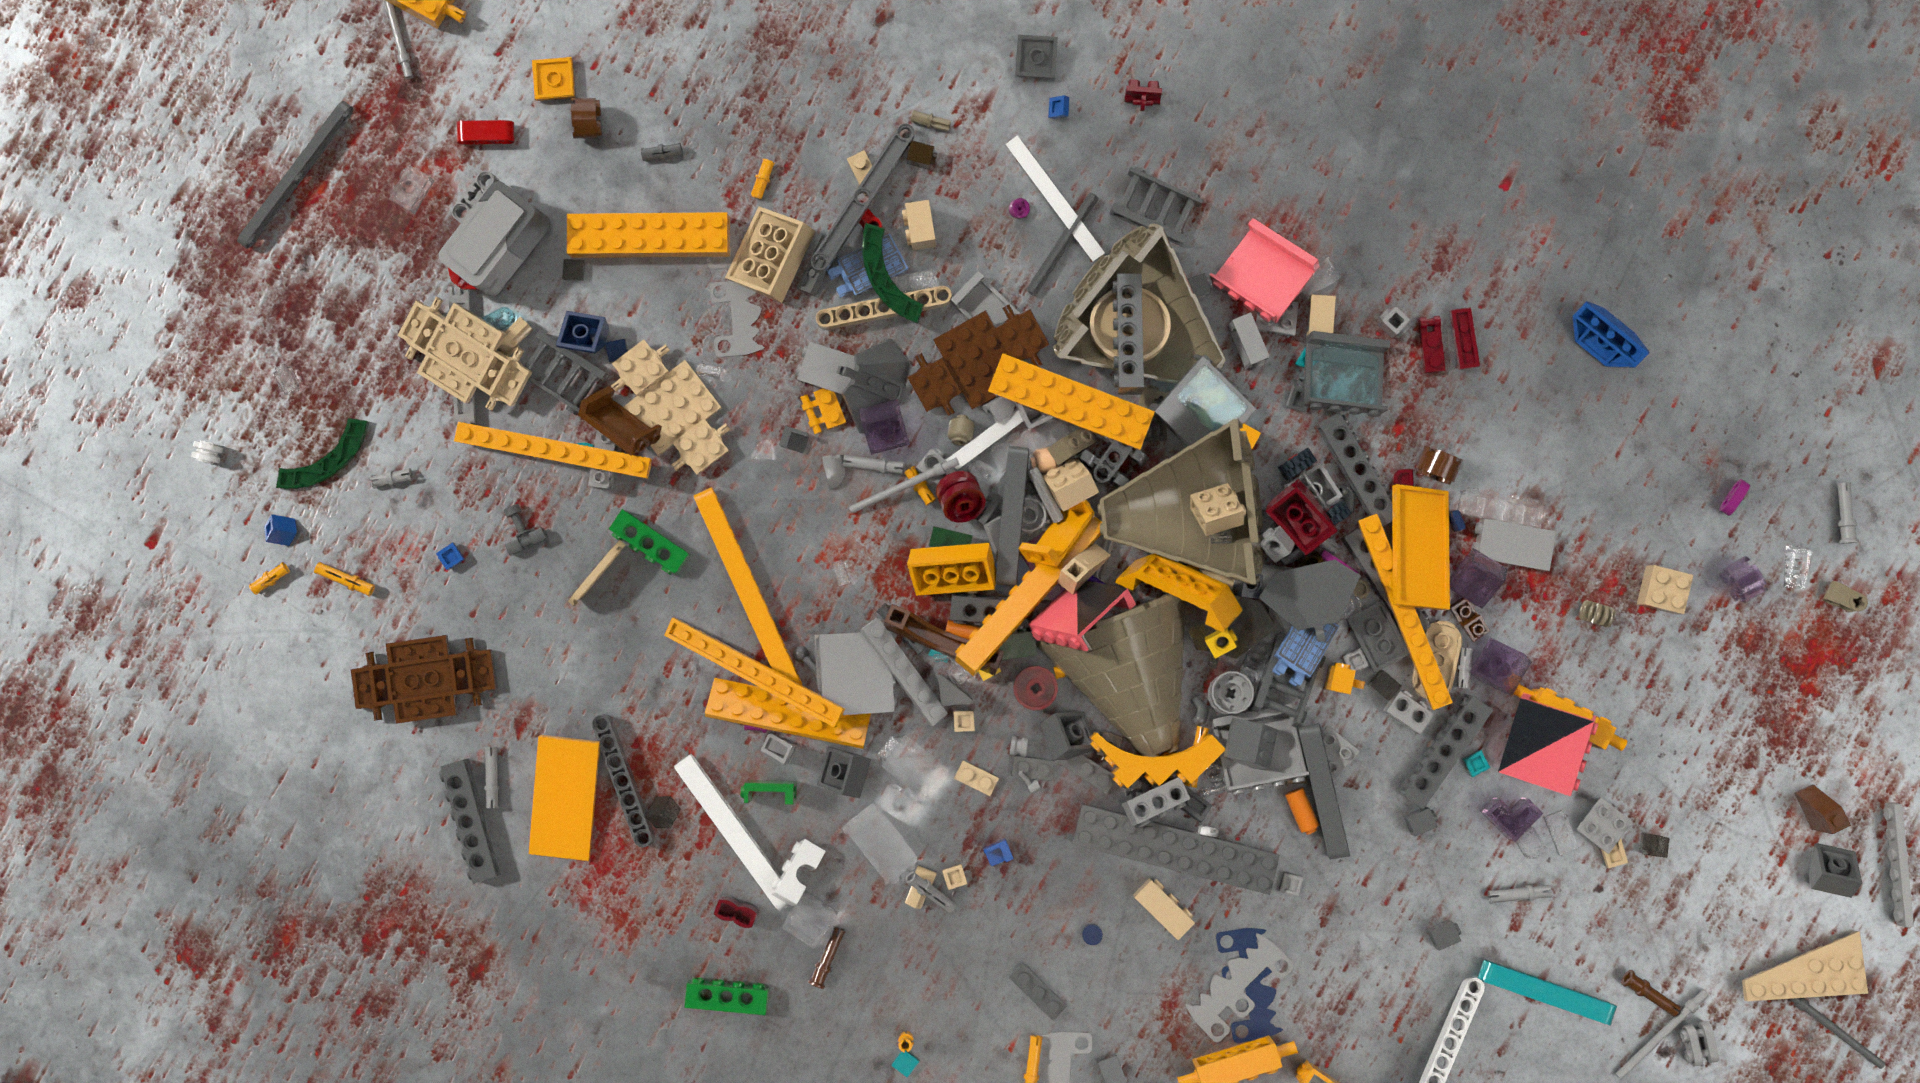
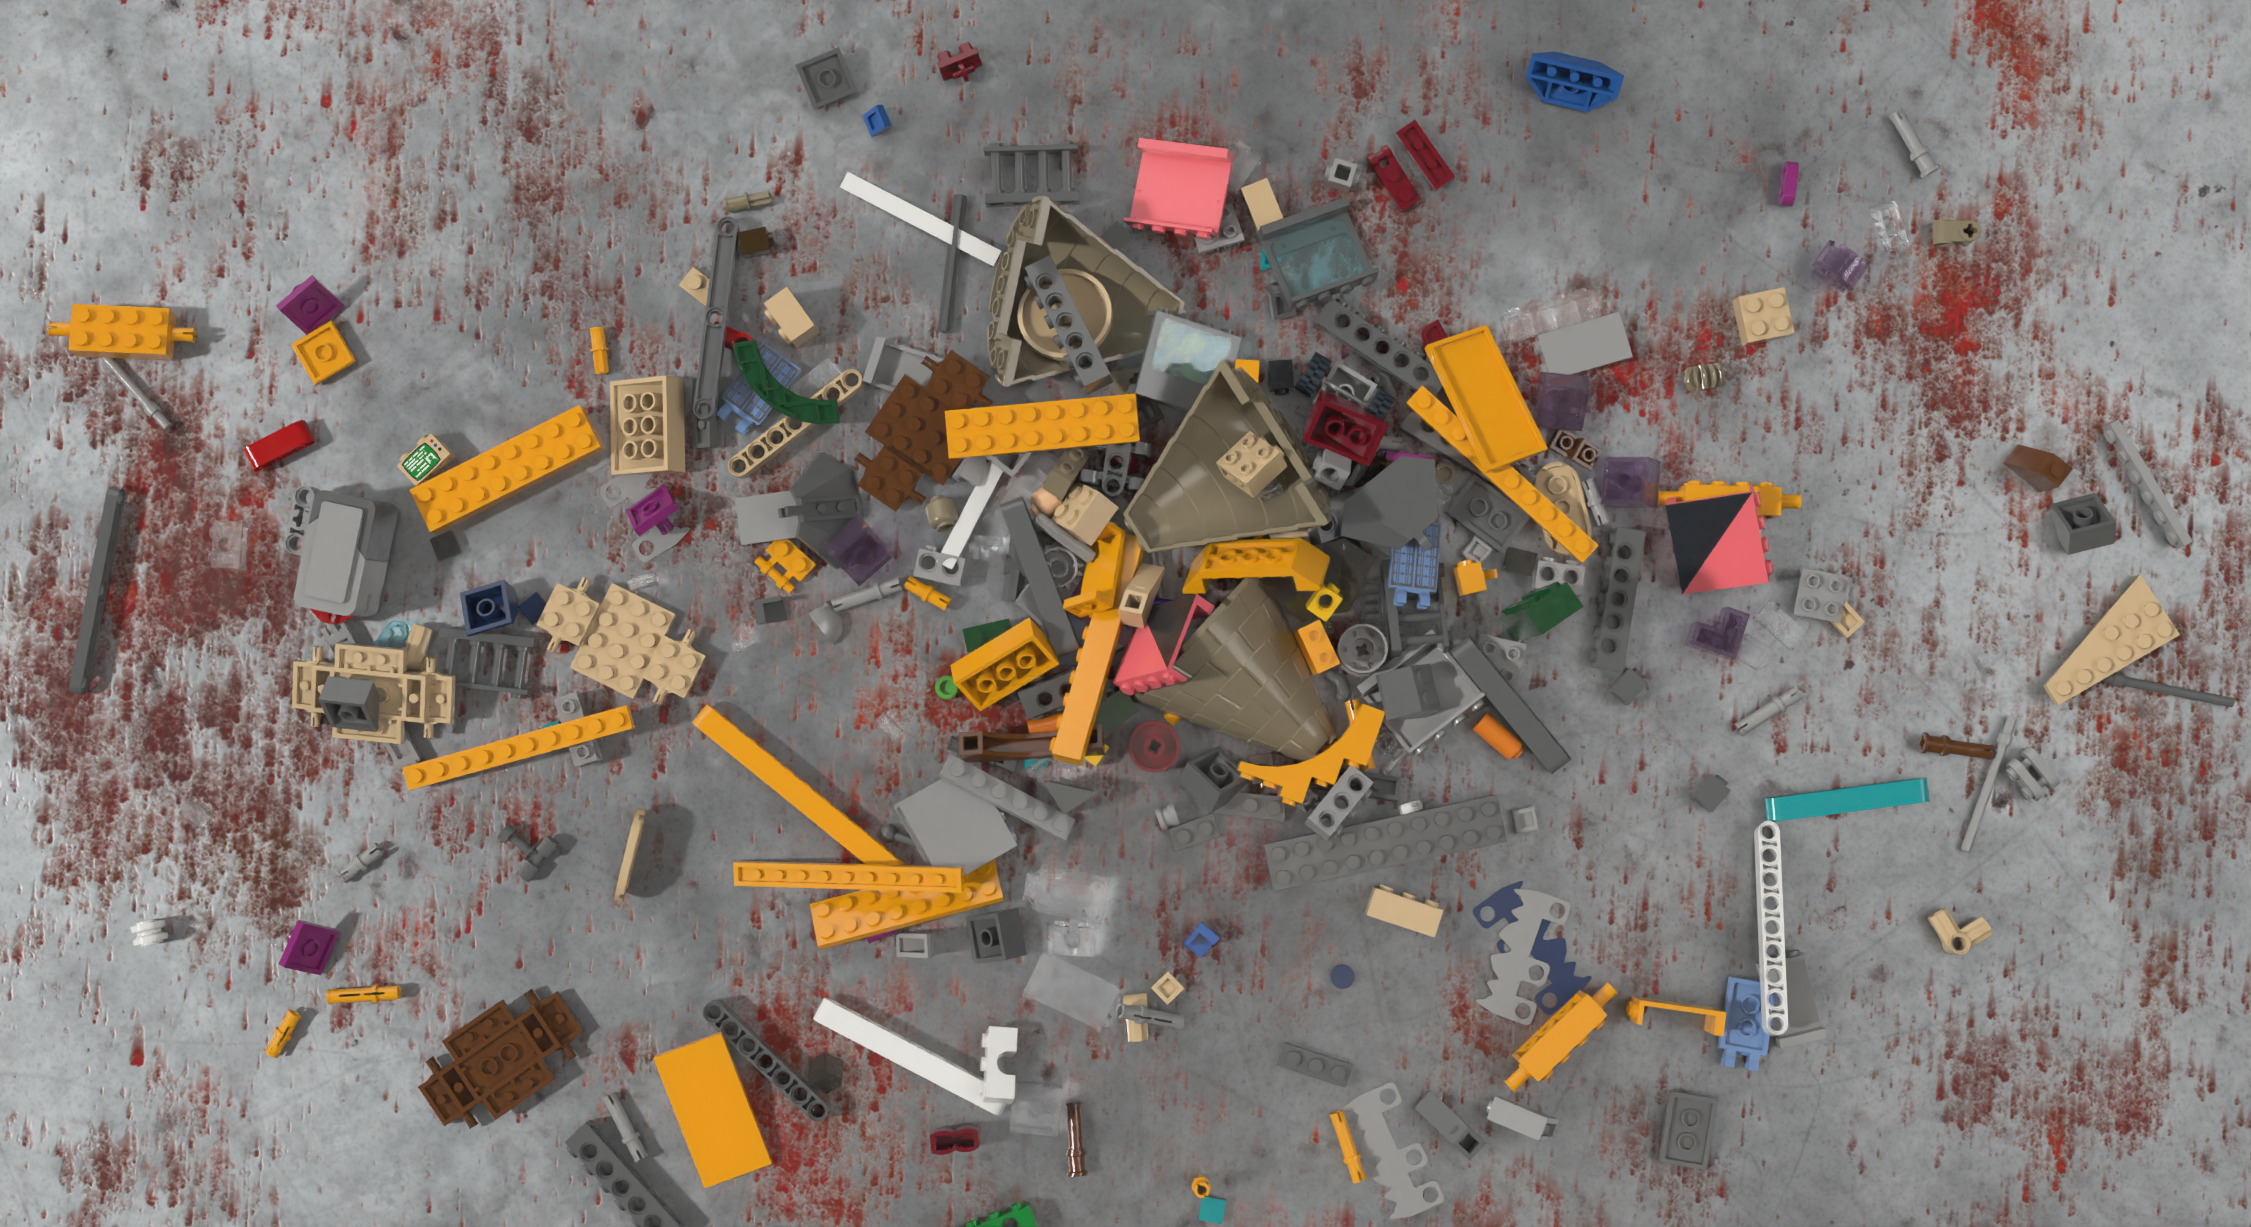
camera: 30 degrees left, 0 degrees up
blue panel [264,514,297,546] -> none
dark green tile [276,418,369,489] -> none
blue plate [436,542,465,570] -> none
reddish brown brick [571,98,602,139] -> none
reddish brown panel [578,386,662,456] -> none
green brick [609,509,691,575] -> none
dark grey pin [641,143,683,161] -> none
green panel [740,780,797,805] -> none
light grey bar [849,457,960,514] -> none
dark red wheel [936,471,986,523] -> none
tan plate [953,710,975,732] -> none
tan plate [954,760,999,796] -> none
magenta tile [1009,198,1030,219] -> none
light grey hand [1018,771,1041,794] -> none
light grey window [1227,312,1270,371] -> none
reddish brown brick [1416,446,1463,485] -> none
dark blue tile [1449,510,1466,532] -> none
teal tile [1462,750,1491,777] -> none
clear smoke panel [1639,833,1670,858] -> none
none -> magenta tile [276,275,344,335]
none -> magenta tile [278,920,340,975]
none -> dark grey slope [318,676,380,732]
none -> brick [397,433,456,486]
none -> magenta tile [626,484,678,536]
none -> bright green tile [935,676,959,699]
none -> black brick [1268,359,1294,395]
none -> light orange panel [1293,620,1340,676]
none -> dark green brick [1498,581,1584,641]

